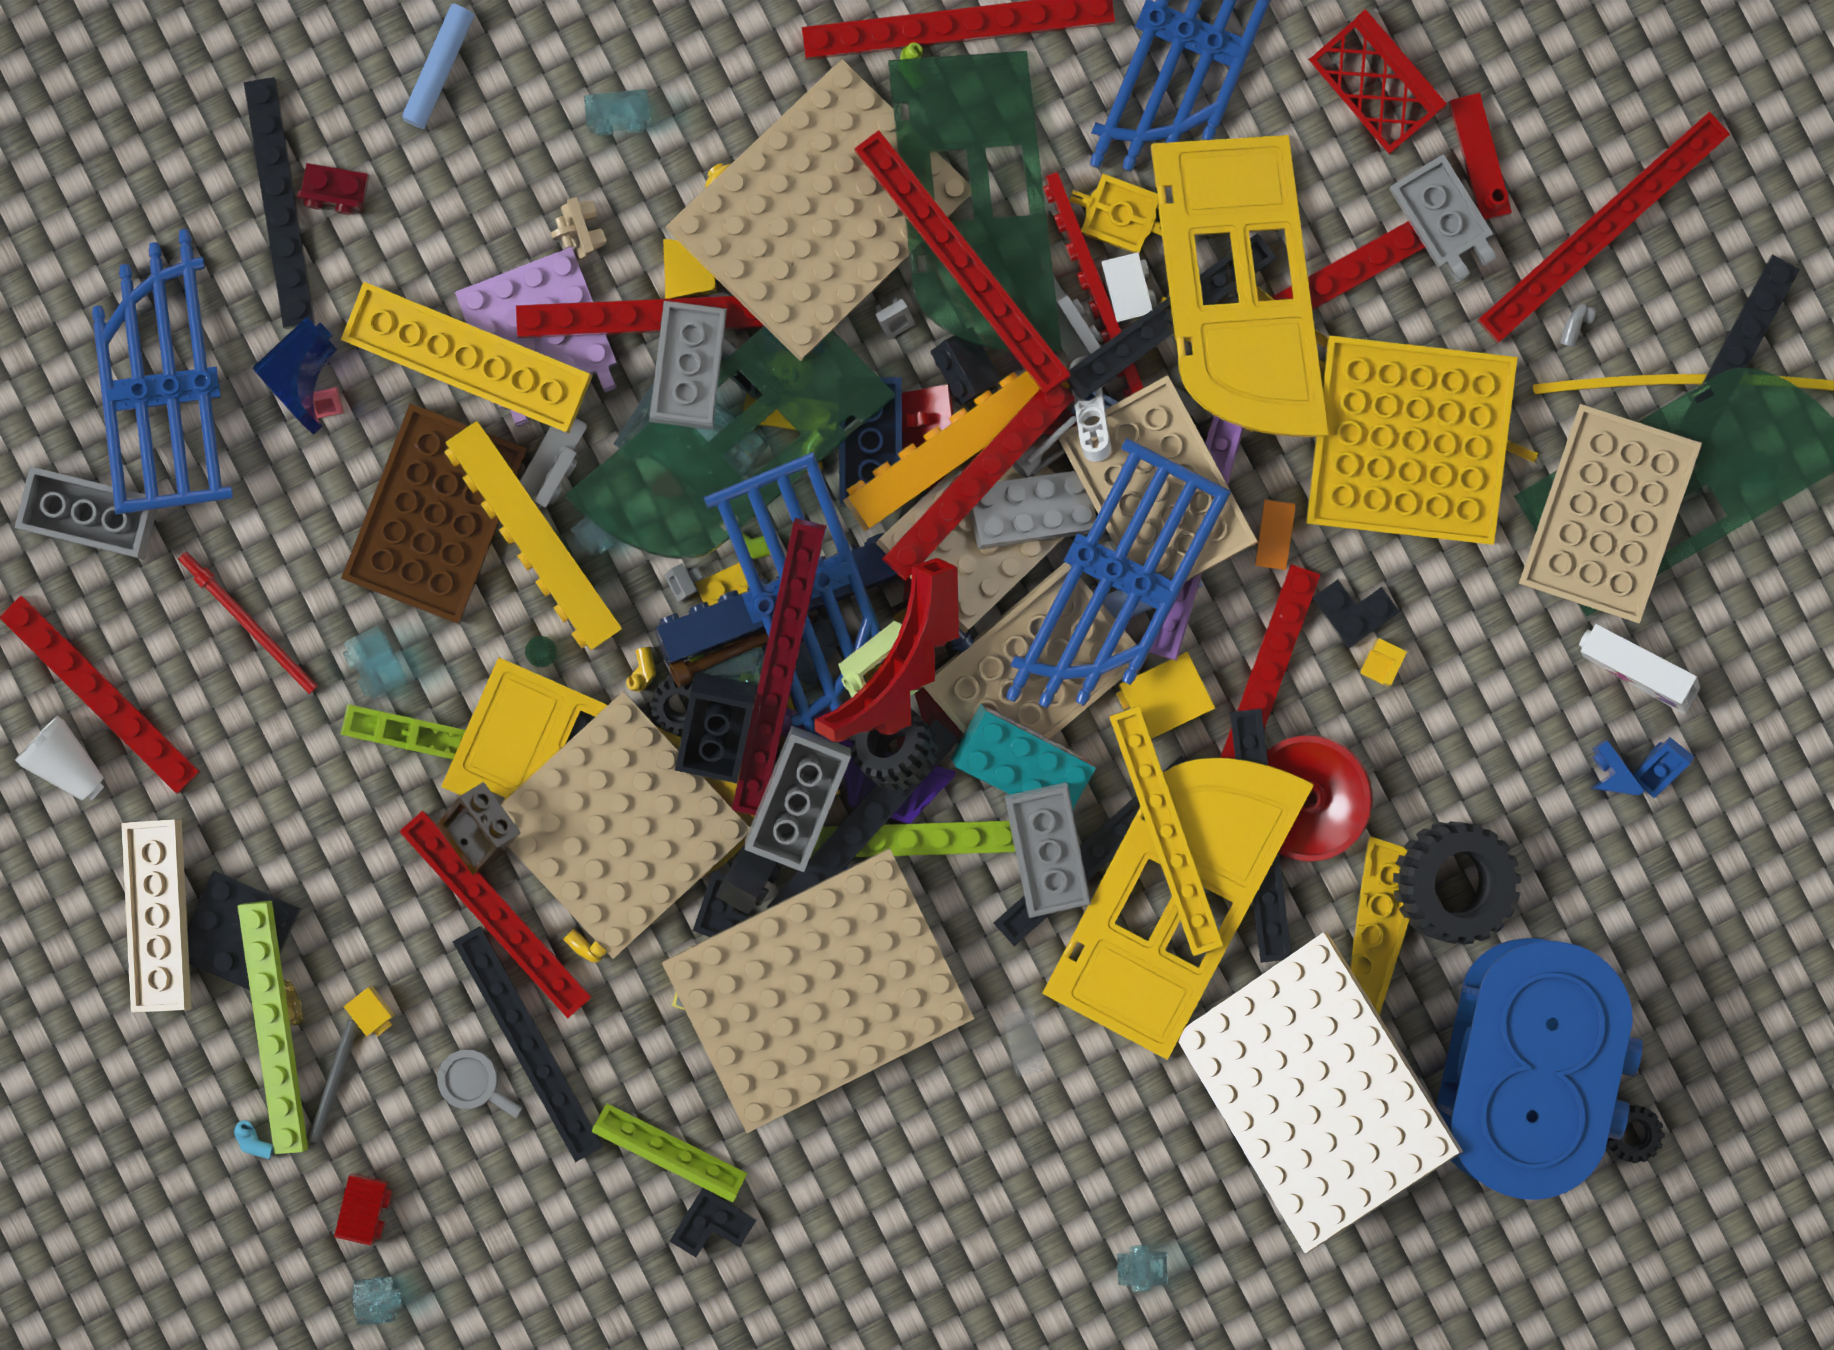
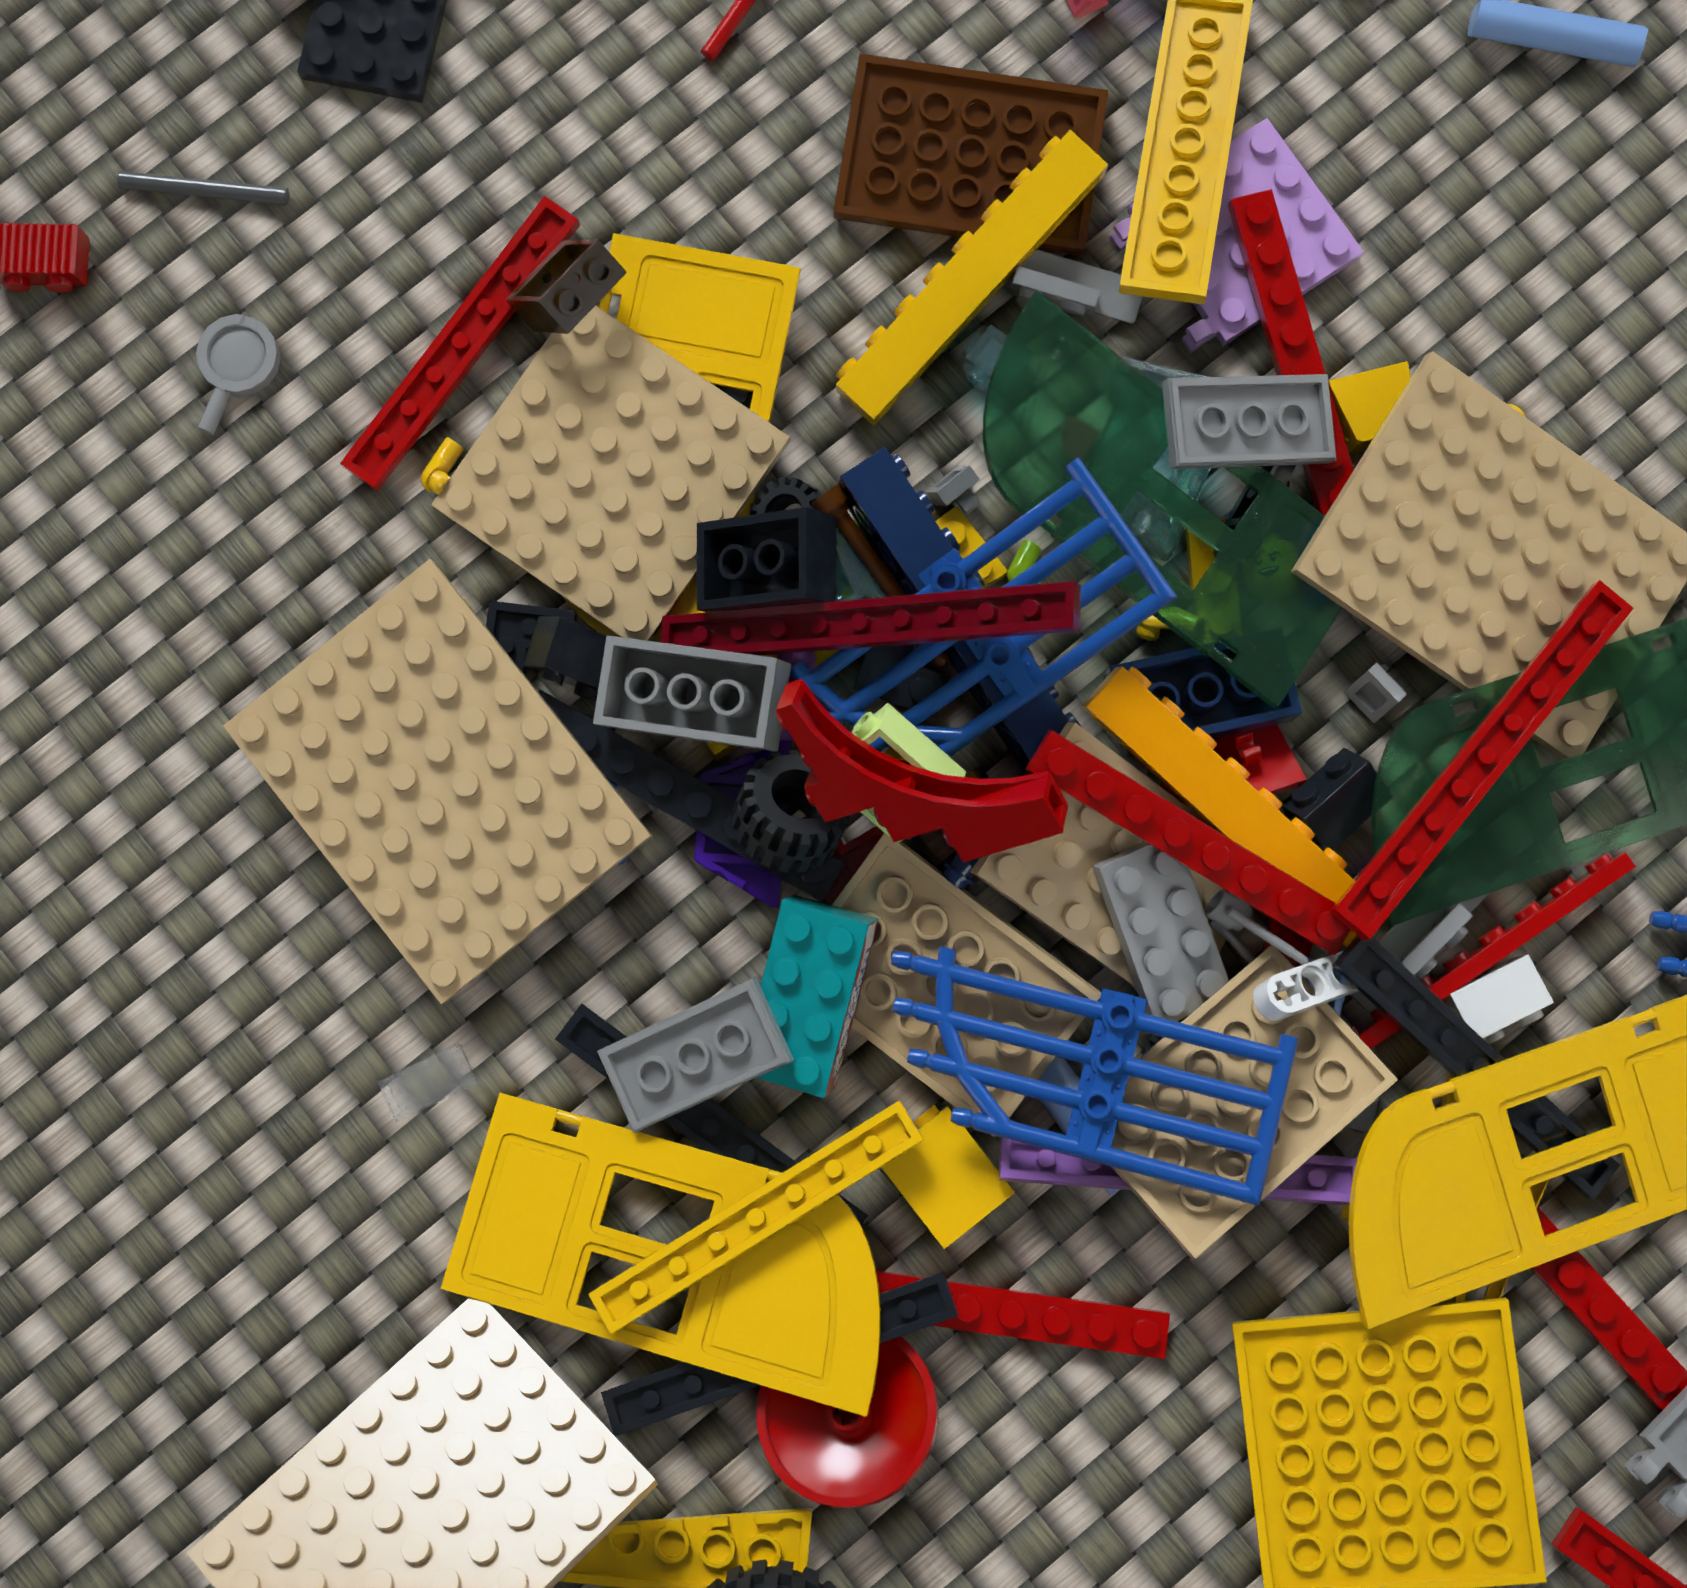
camera: 80 degrees right, 5 degrees down
medium azure arm [234,1120,274,1160] -> none
lime plate [238,901,308,1154] -> none
clear yellow arm [284,979,304,1026] -> none
lime slope [340,704,466,759] -> none
clear light blue brick [343,625,410,700] -> none
yellow brick [343,986,396,1037] -> none
black plate [452,926,604,1163] -> none
clear green plate [525,636,557,667] -> none
tan hips [551,197,606,260] -> none
clear light blue brick [584,89,652,136] -> none
lime plate [592,1103,748,1202] -> none
yellow arm [626,646,656,692] -> none
black plate [670,1188,757,1258] -> none
lime plate [810,821,1015,858] -> none
yellow plate [1069,173,1162,253] -> none
clear light blue brick [1117,1245,1168,1292] -> none
orange slope [1254,499,1295,570] -> none
black plate [1312,579,1400,649] -> none
yellow panel [1360,638,1407,687] -> none

